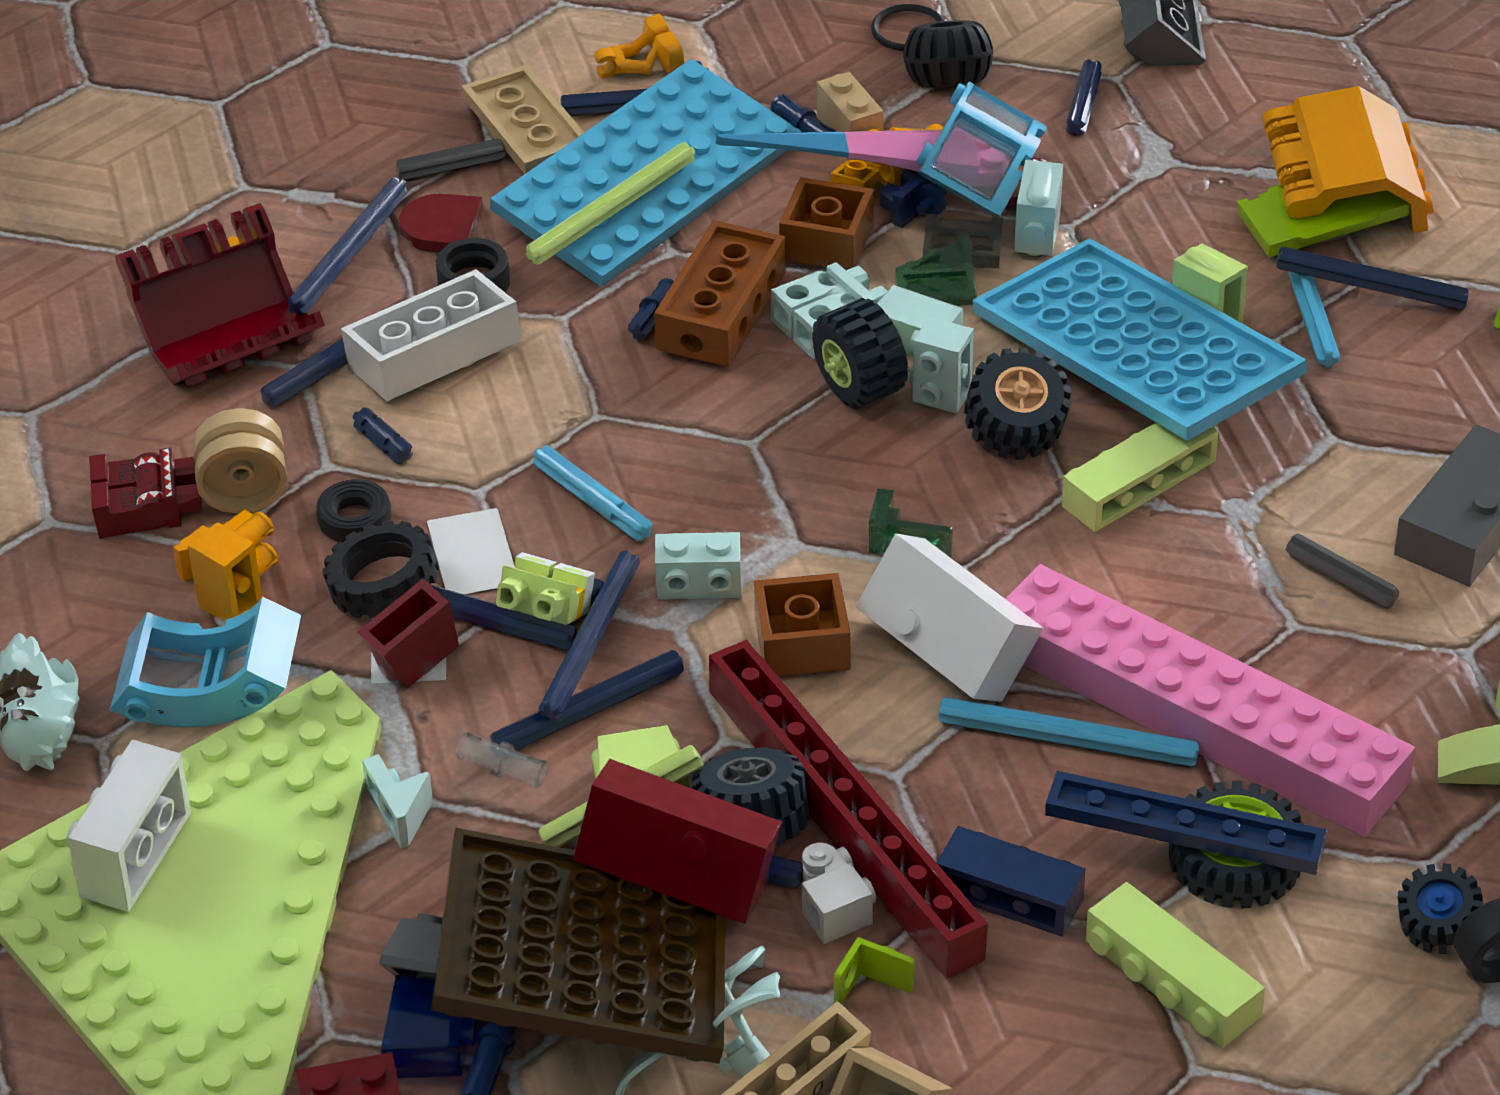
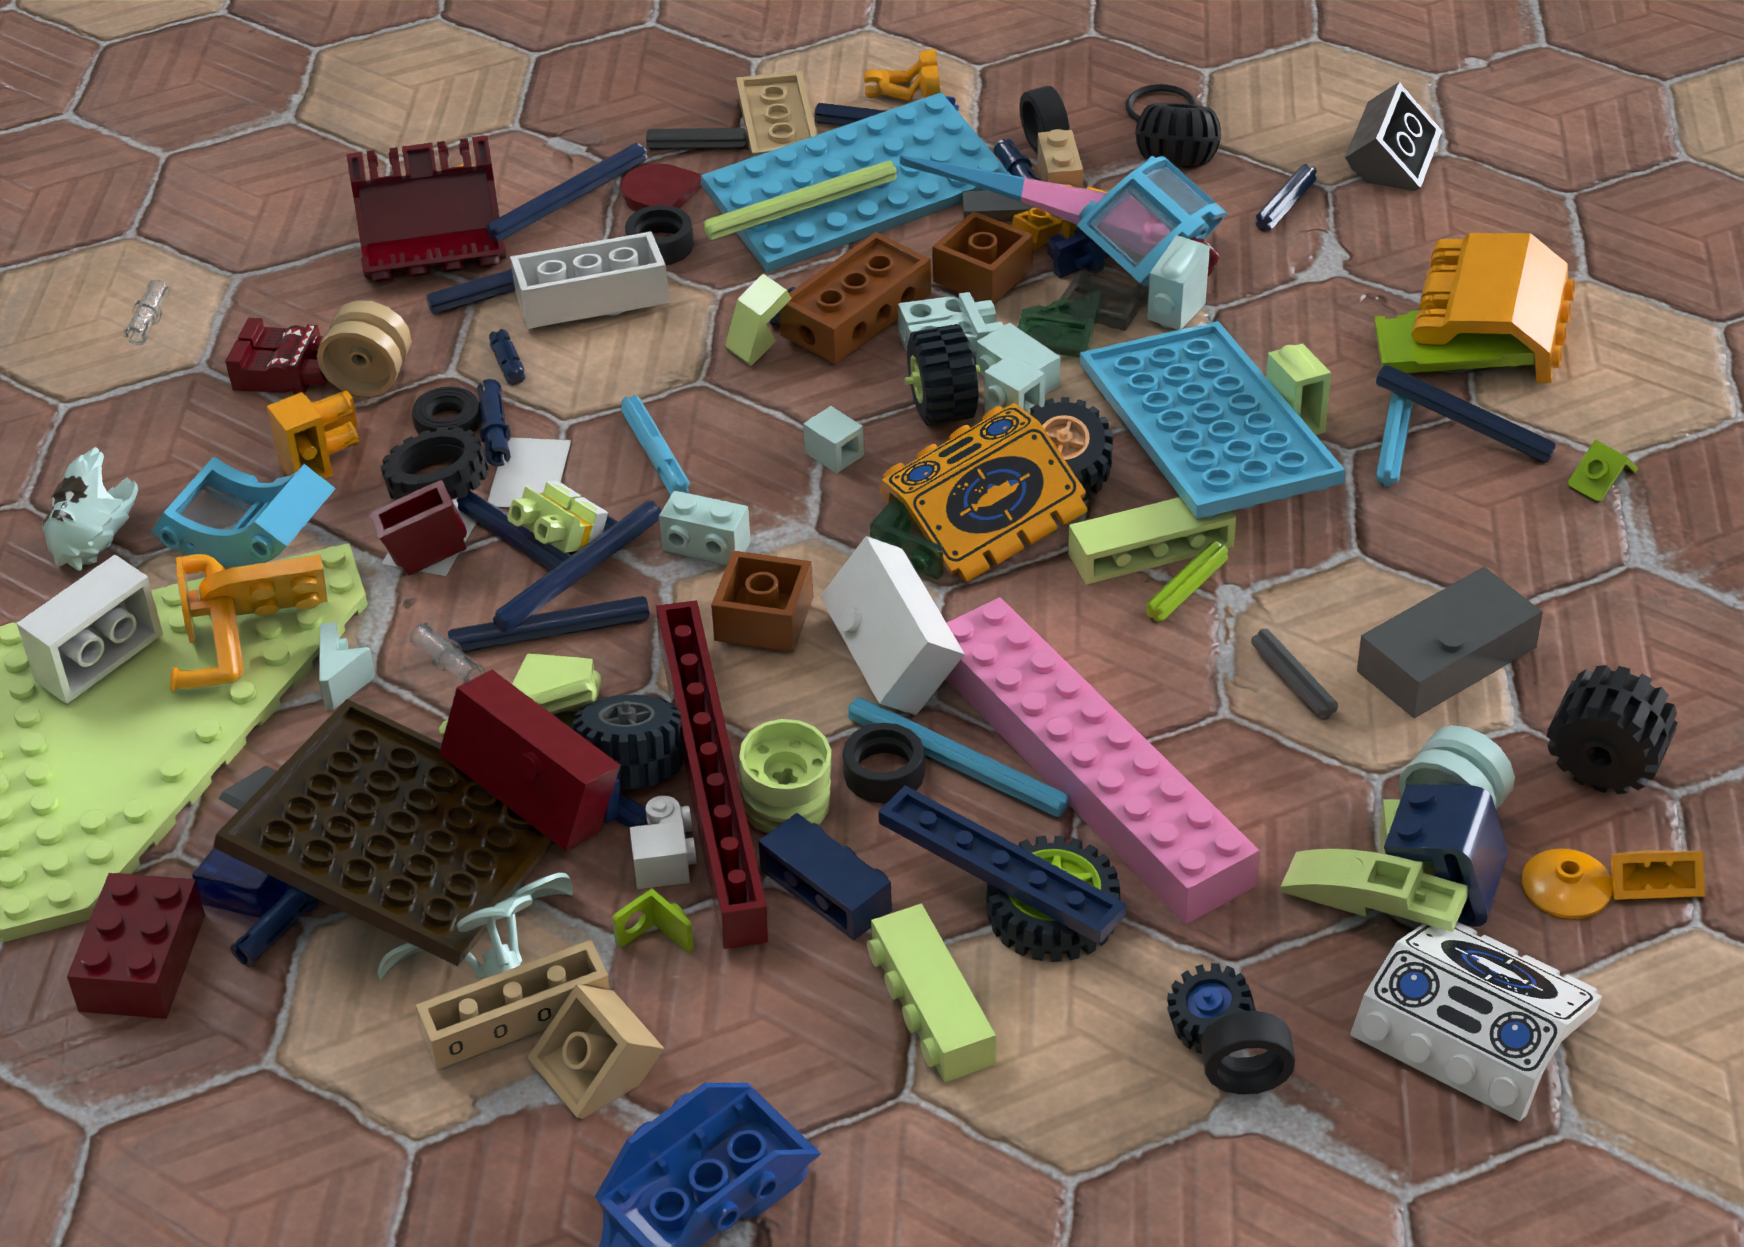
camera: 20 degrees right, 0 degrees up
none -> light orange plate [170,554,328,692]
none -> dark blue pin [477,379,511,467]
none -> yellowish green slope [725,274,792,367]
none -> yellowish green wheel [739,719,832,834]
none -> light aqua brick [803,406,864,474]
none -> black tyre [843,723,925,804]
none -> hinge [880,403,1087,583]
none -> dark grey tile [962,190,1034,221]
none -> black tyre [1019,85,1070,154]
none -> lime axle [1146,541,1228,622]

